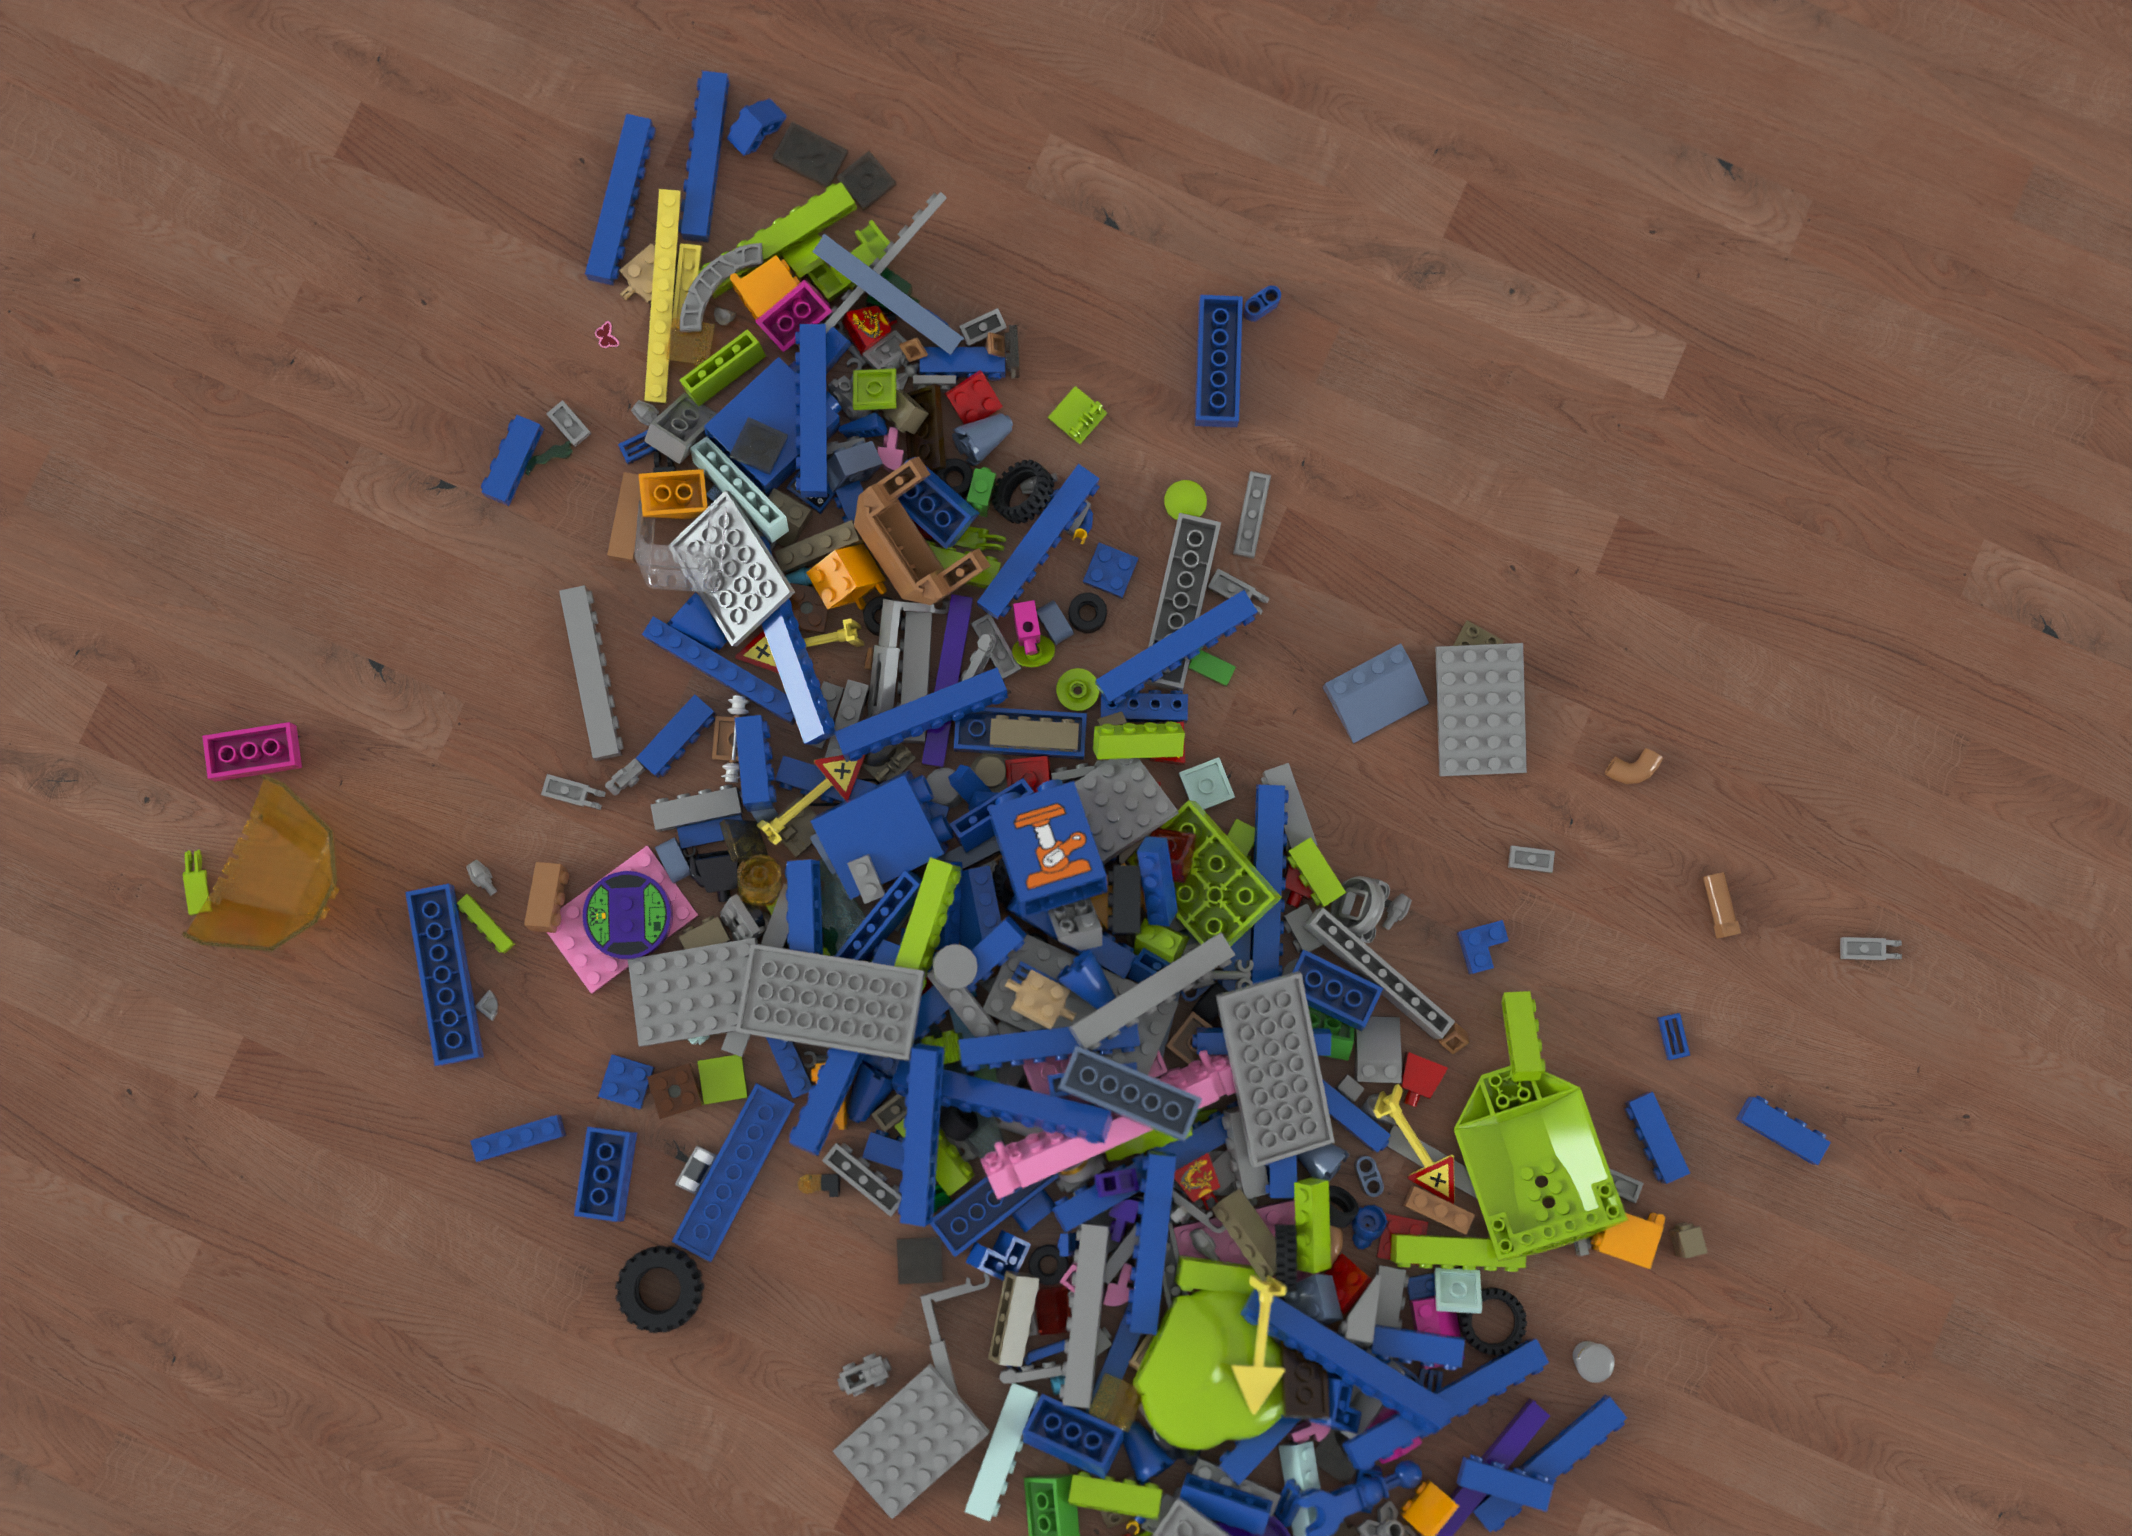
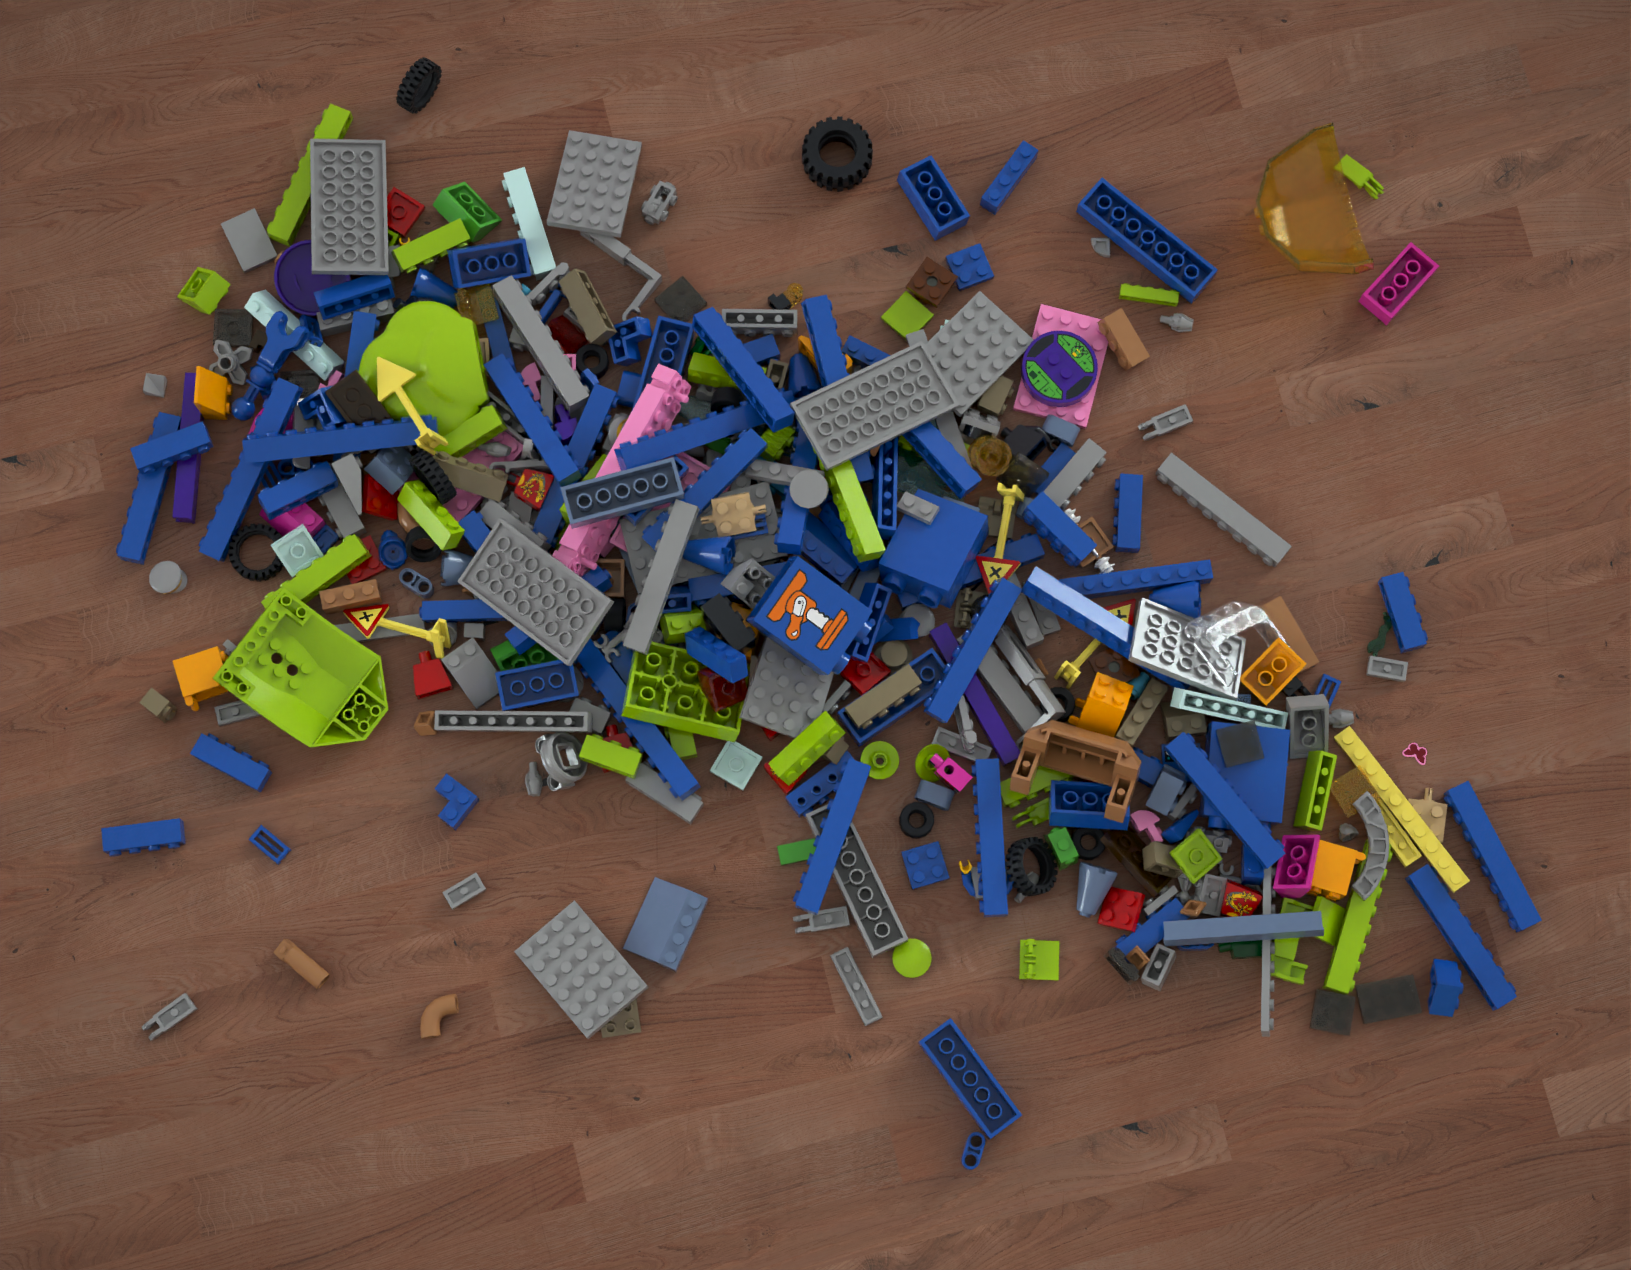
camera: 145 degrees right, 5 degrees down
light grey piece [605,758,646,795] -> none
blue plate [672,1083,795,1262] -> none
slope [675,1145,717,1195] -> none
dark purple brick [1094,1168,1139,1198] -> none
lime brick [1501,991,1545,1081] -> none

